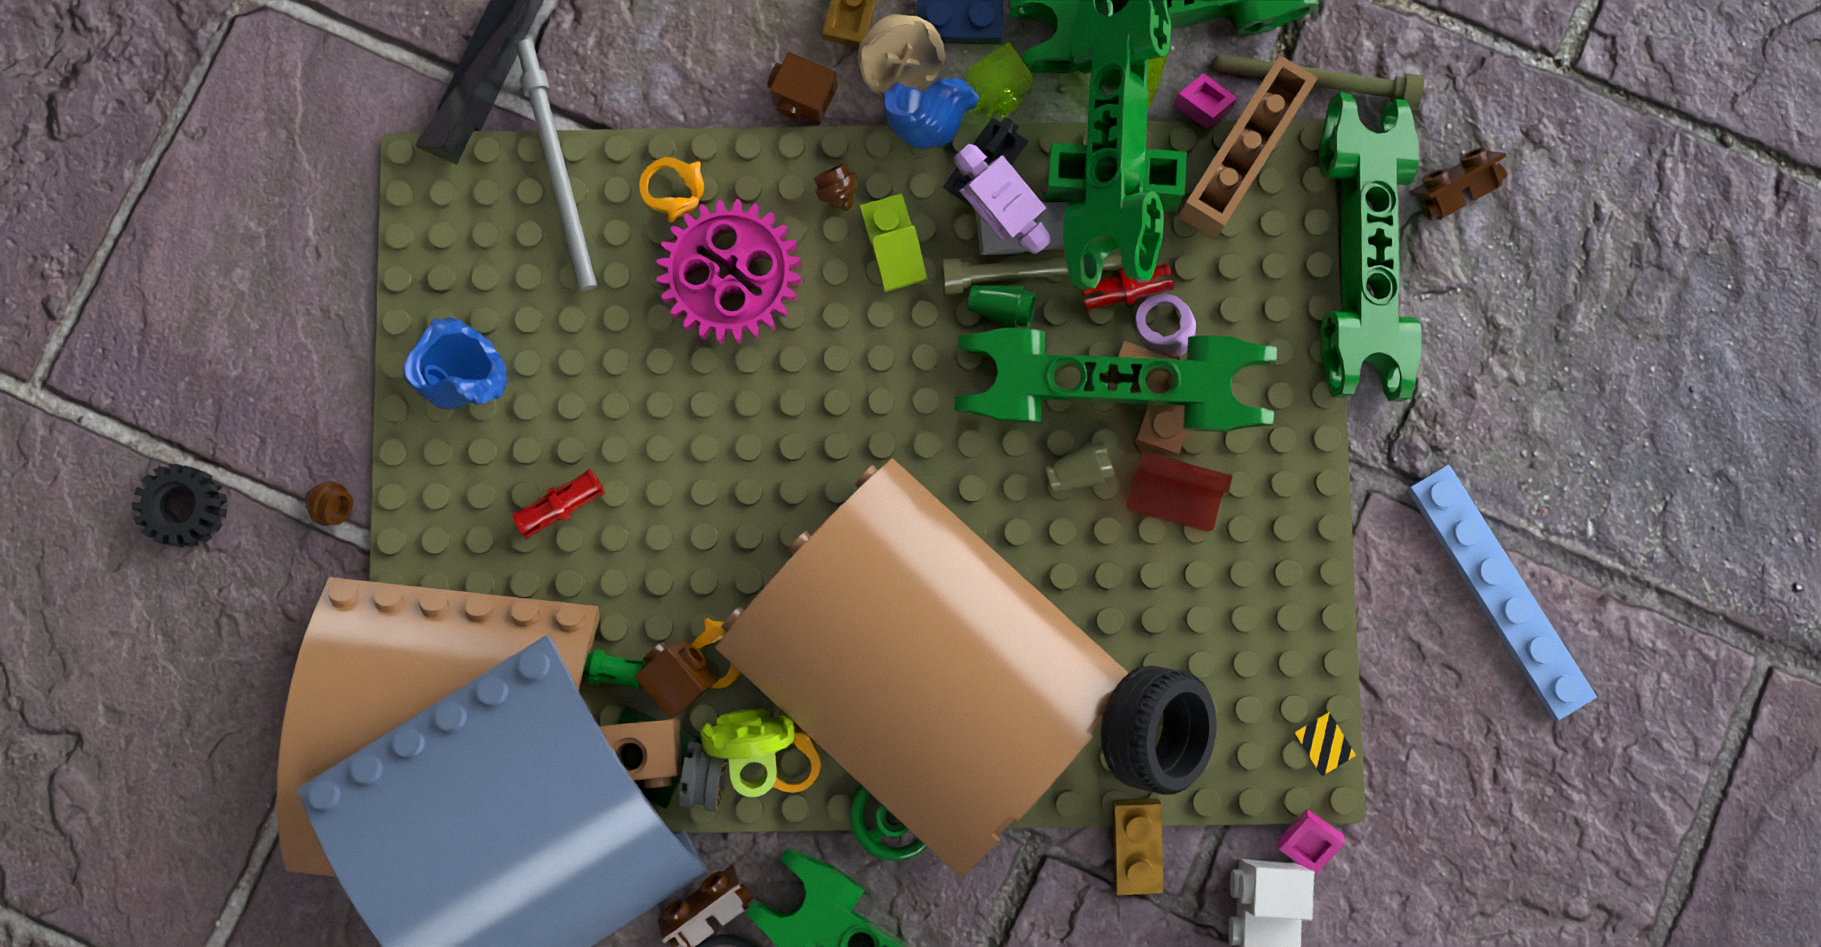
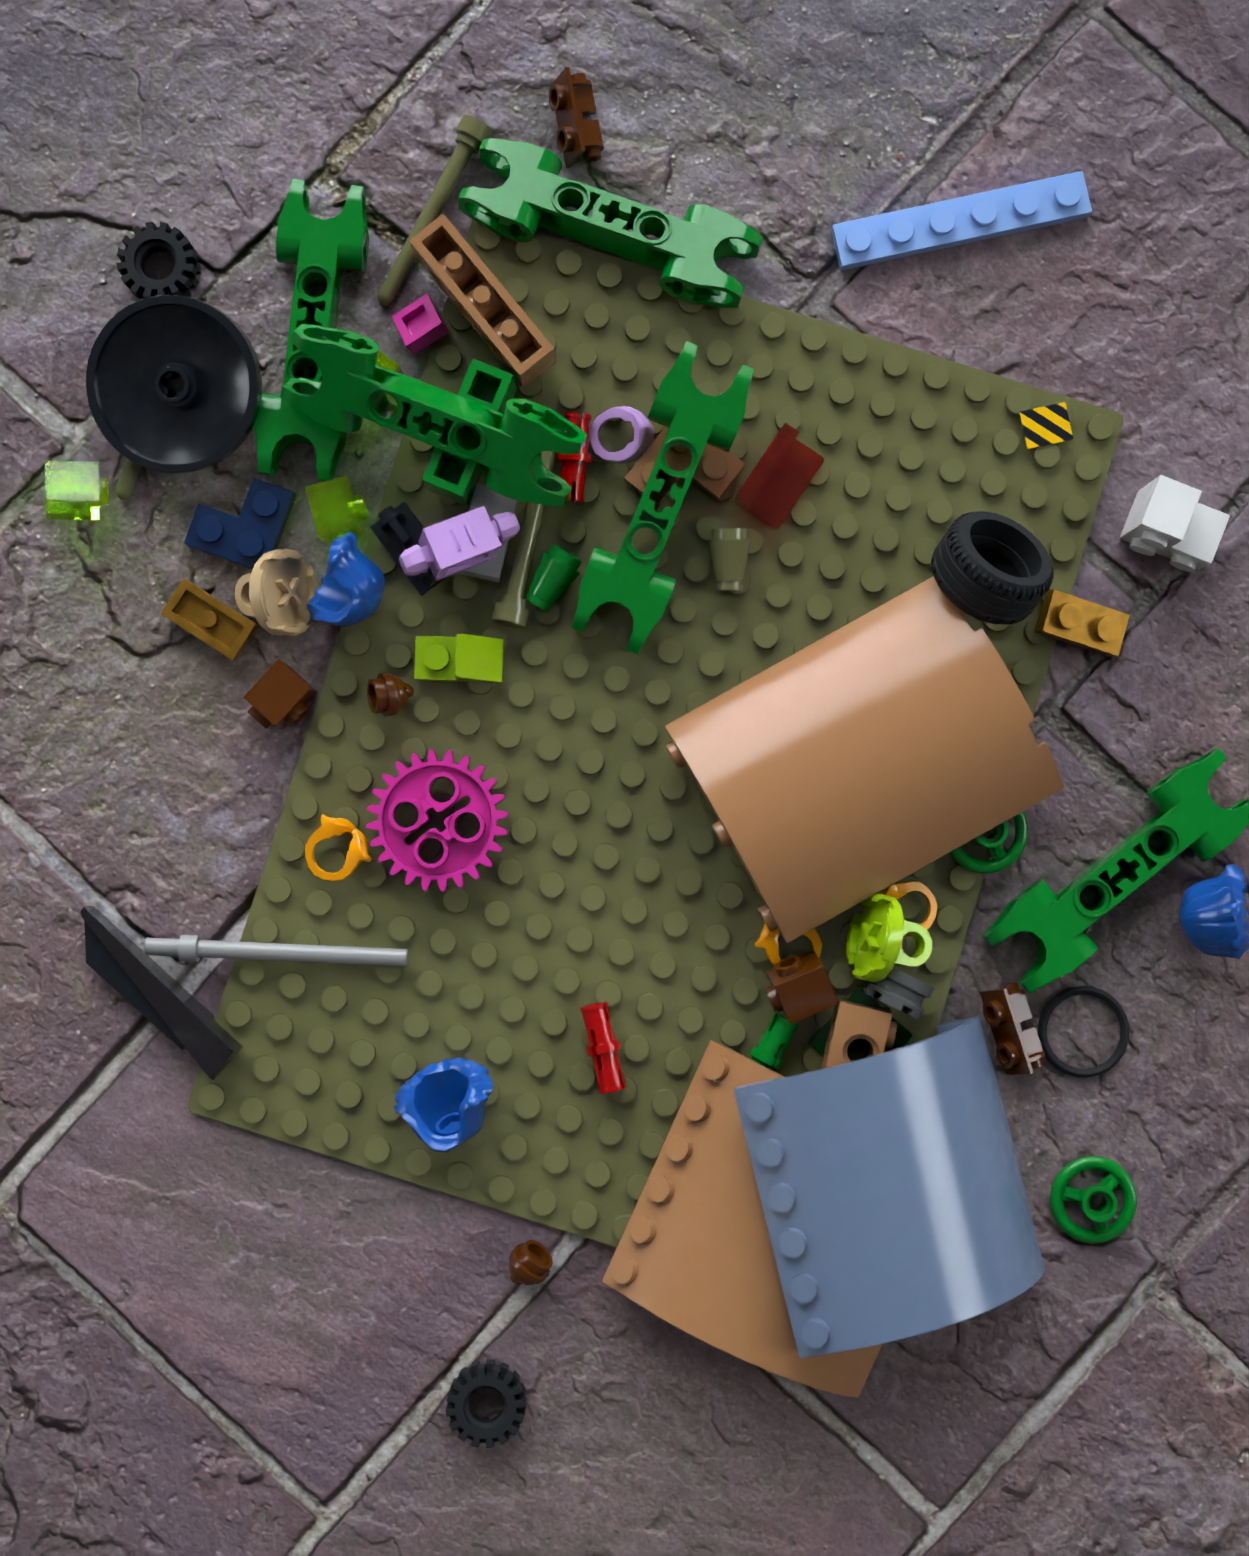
camera: 70 degrees left, 5 degrees up
dark pink plate [1277,809,1345,875] -> none

